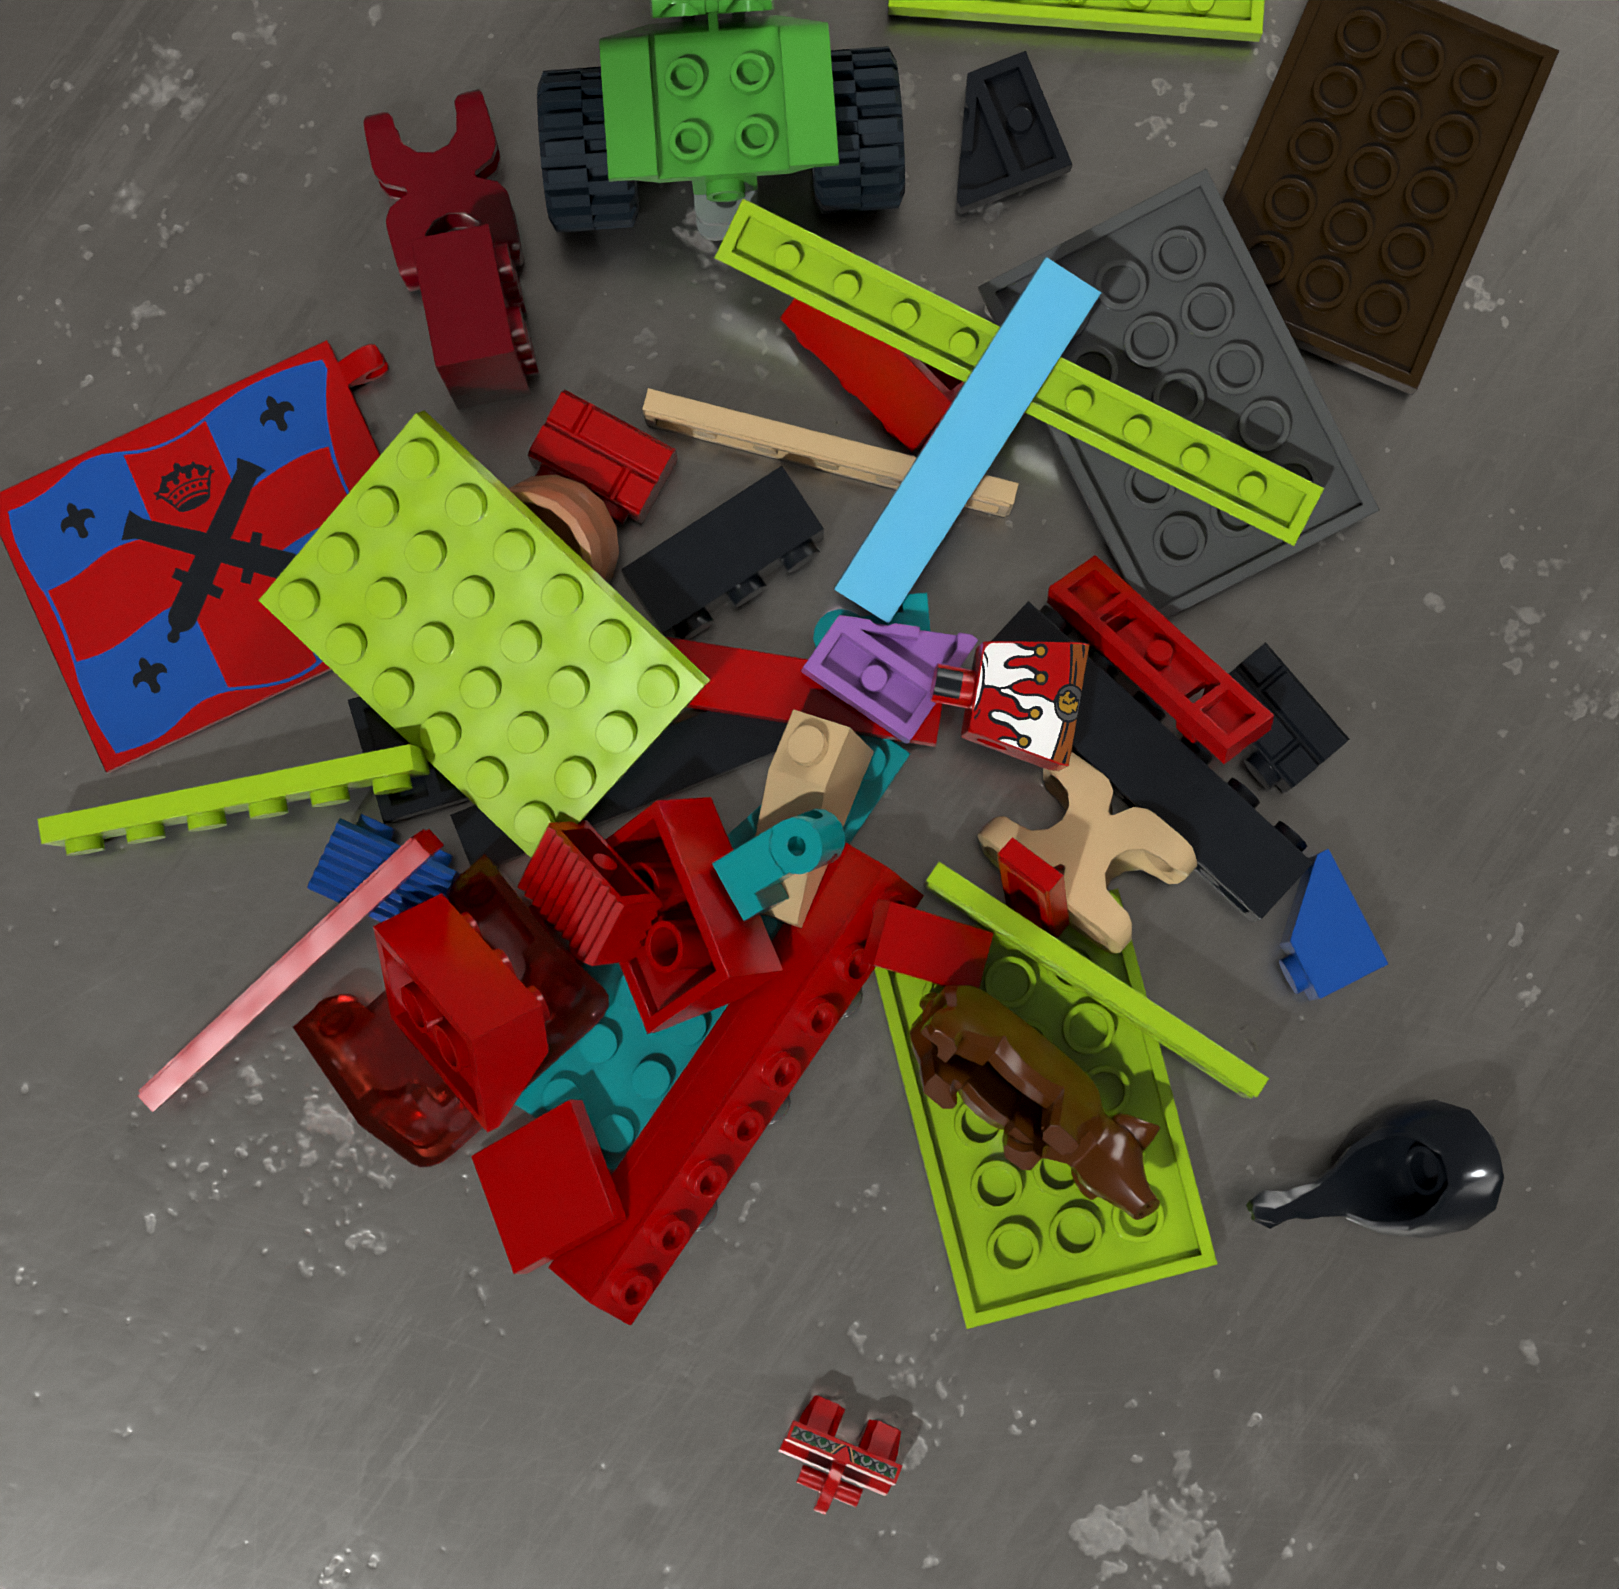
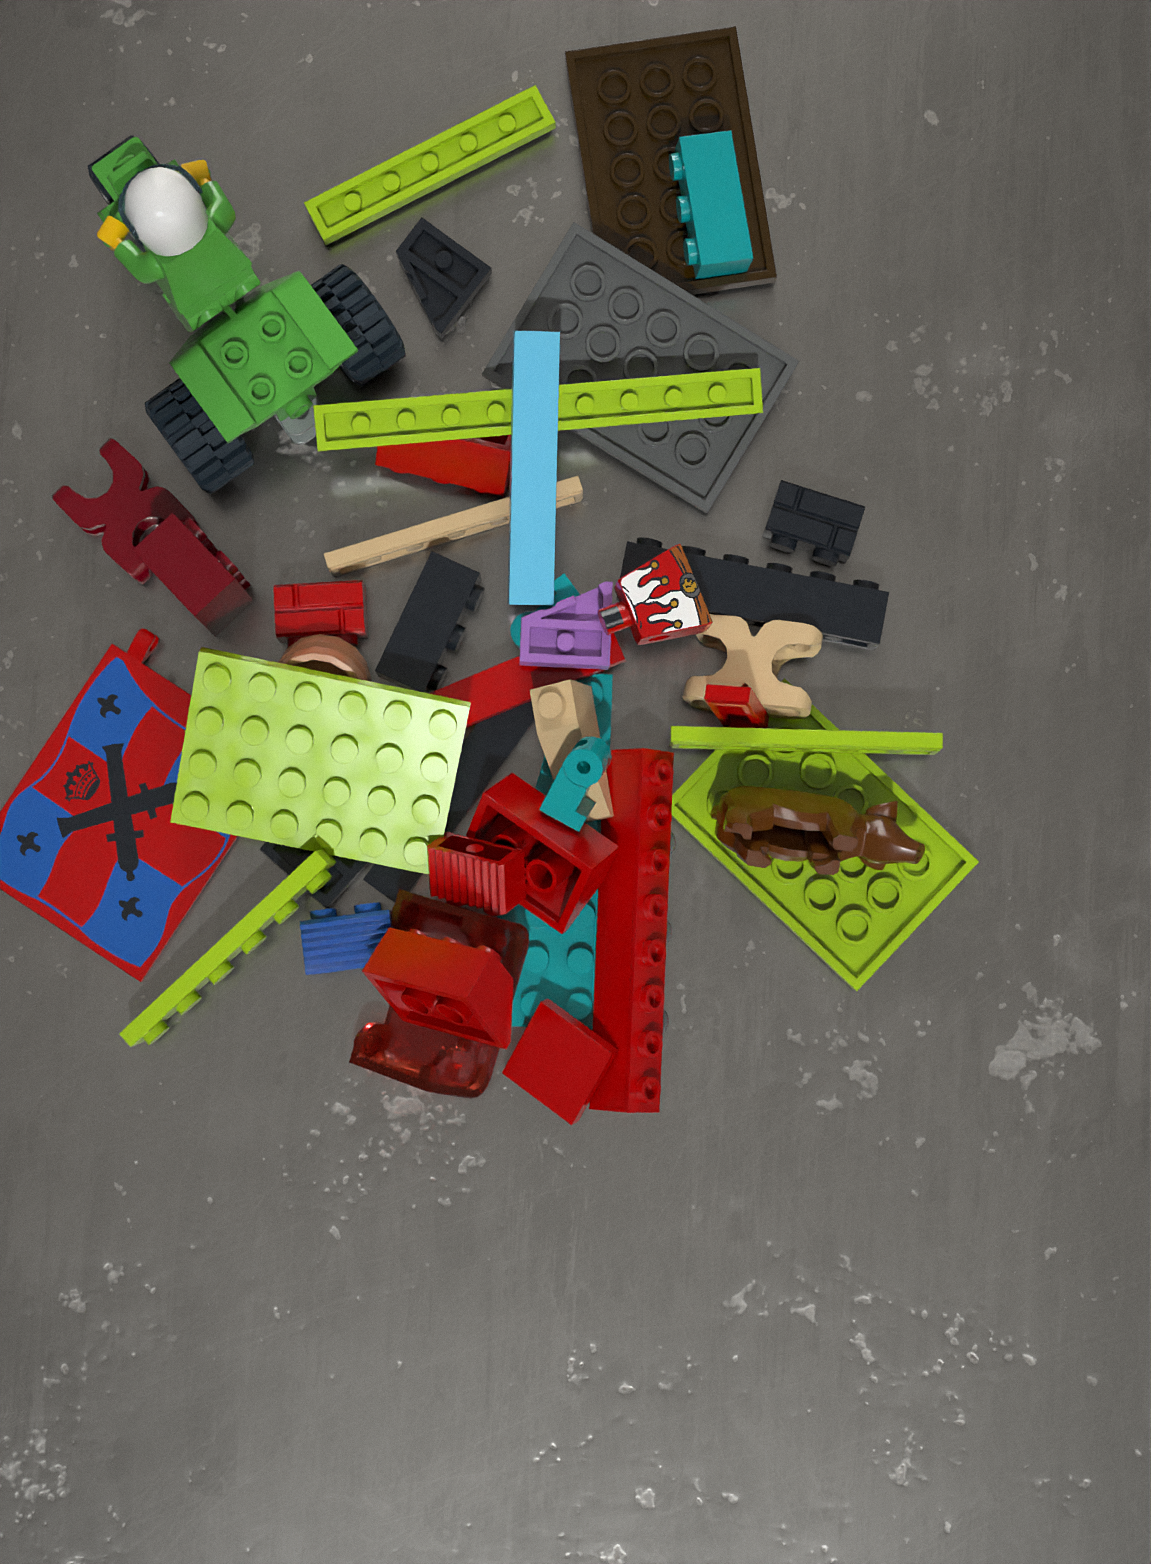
camera: 30 degrees left, 0 degrees up
tile [137,829,444,1112] -> none
red hips [778,1395,903,1515] -> none
red tile [861,899,994,988] -> none
red hinge [1047,555,1274,764] -> none
black hat [1246,1099,1504,1238] -> none
blue slope [1279,849,1388,1001] -> none
none -> teal brick [669,130,753,279]

